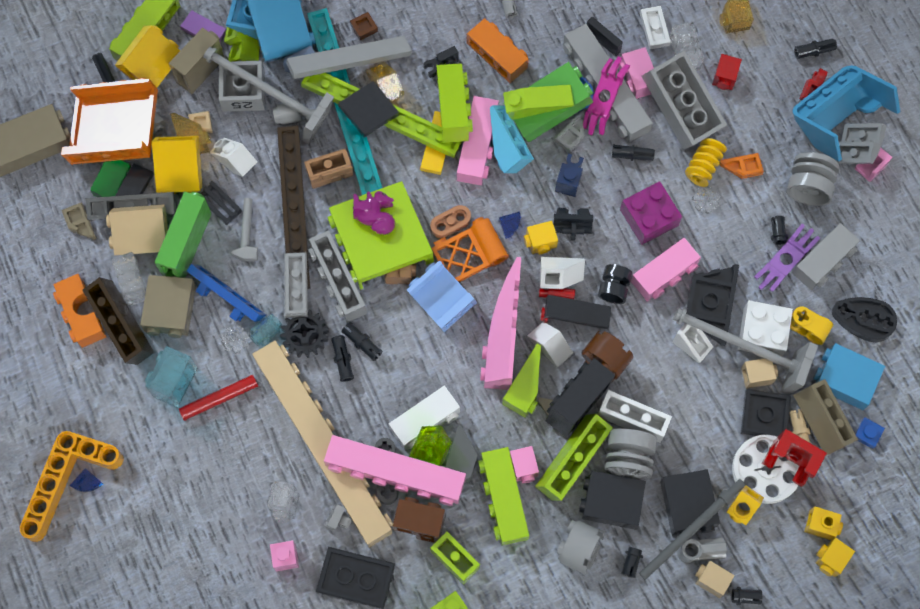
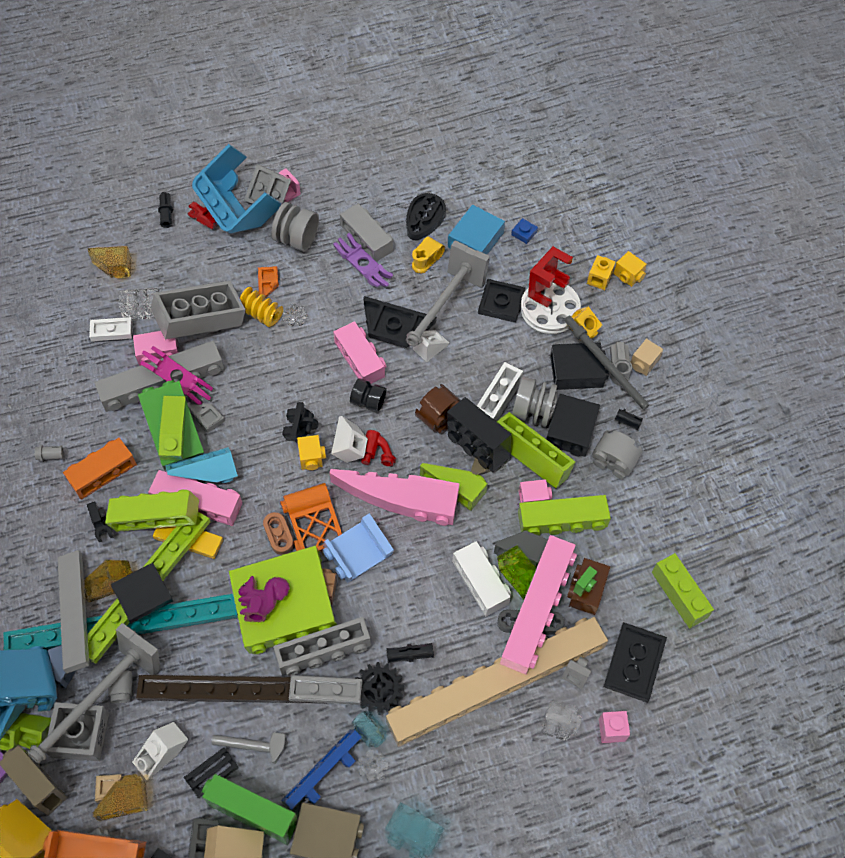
camera: 85 degrees left, 10 degrees down
yellow brick [152,136,203,194] -> none
red piece [179,374,258,421] -> none
medium nougat brick [304,149,353,189] -> none
black pin [341,322,383,361] -> none
reddish brown tile [350,12,378,40] -> none
lime brick [430,532,480,585] -> none
clear blue tile [499,211,521,239] -> none
white slope [527,322,573,368] -> none
black tile [544,295,611,329] -> none
dark blue brick [555,154,584,197] -> none
black tile [587,17,623,57] -> none
black axle [612,144,655,161] -> none
magenta brick [620,181,682,245] -> none
red brick [712,54,742,90] -> none
black pin [731,587,763,606] -> none
white brick [737,300,793,356] -> none
tan brick [741,358,778,389] -> none
black pin [771,216,788,245] -> none
tan pin [789,409,811,443] -> none
dark tan brick [793,379,858,456] -> none
none -> bright green plate [573,566,597,597]

